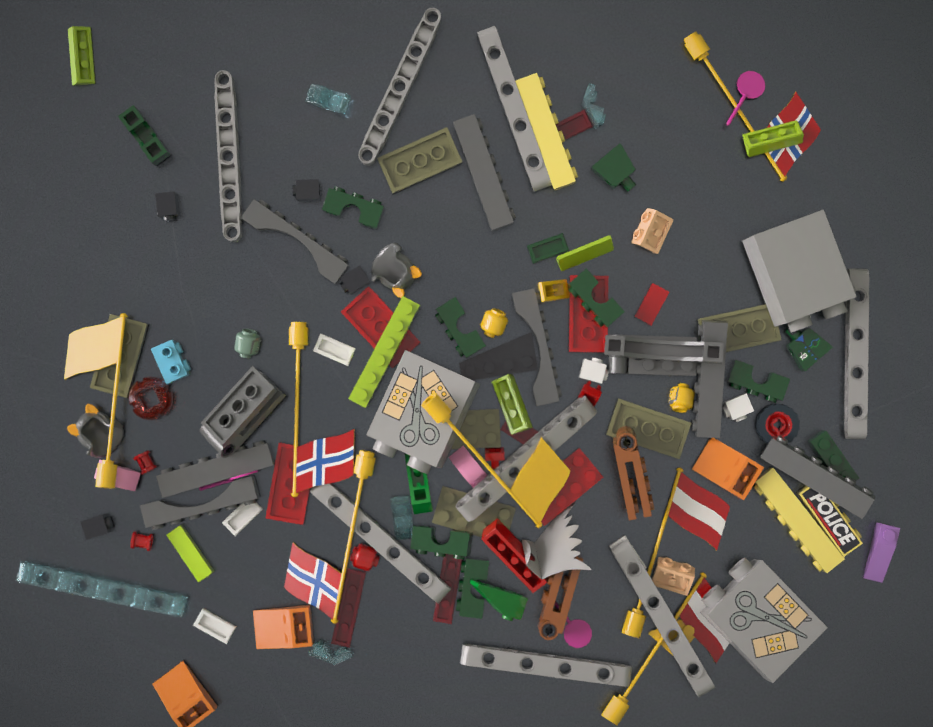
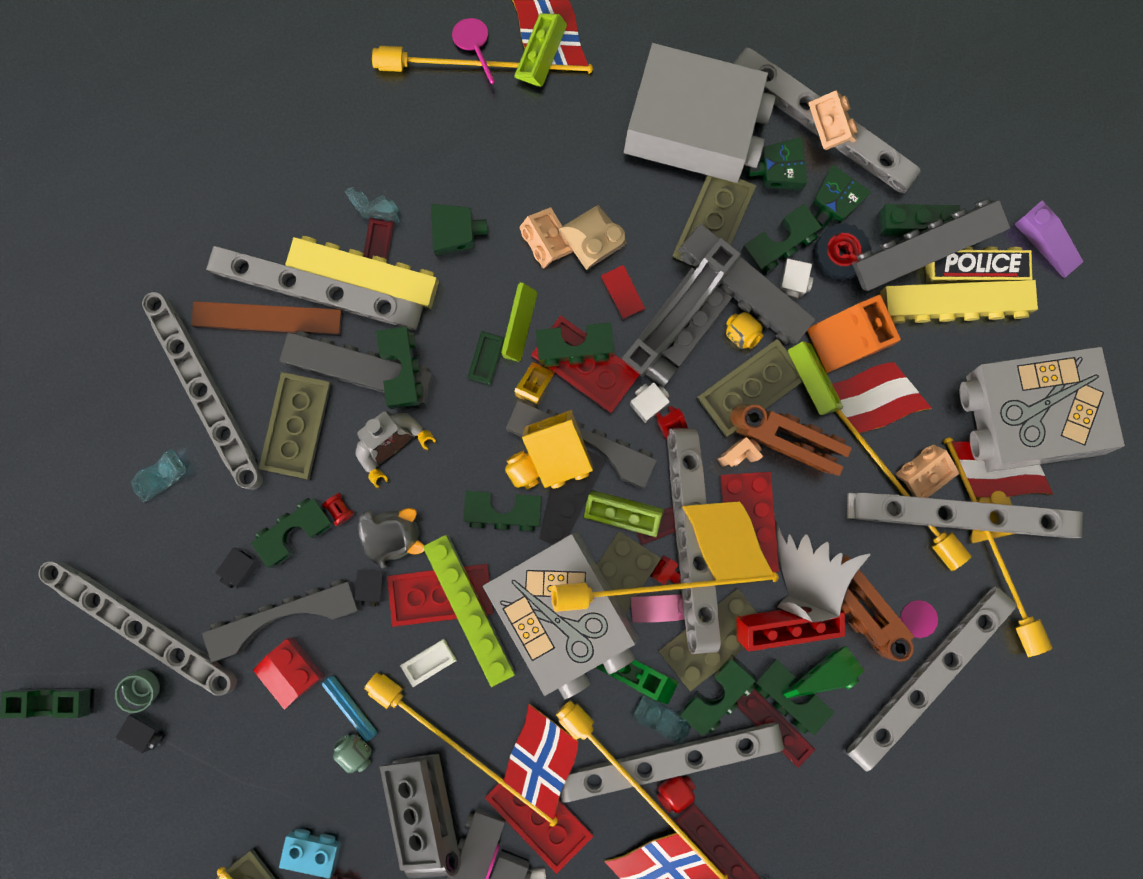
camera: 55 degrees left, 5 degrees down
none -> sand green helmet [115,669,160,713]
none -> dark orange tile [191,301,342,335]
none -> red slope [253,637,325,710]
none -> red bush [322,493,355,526]
none -> dark azure axle [322,676,377,742]
none -> light grey torso [355,411,436,488]
none -> dark green arch [376,326,423,409]
none -> yellow slope [522,410,593,489]
none -> tan slope [559,205,627,270]
none -> light nougat bracket [716,437,763,467]
none -> lime slope [788,341,844,415]
none -> light nougat bracket [809,90,858,150]
none -> dark green torso [811,165,871,229]

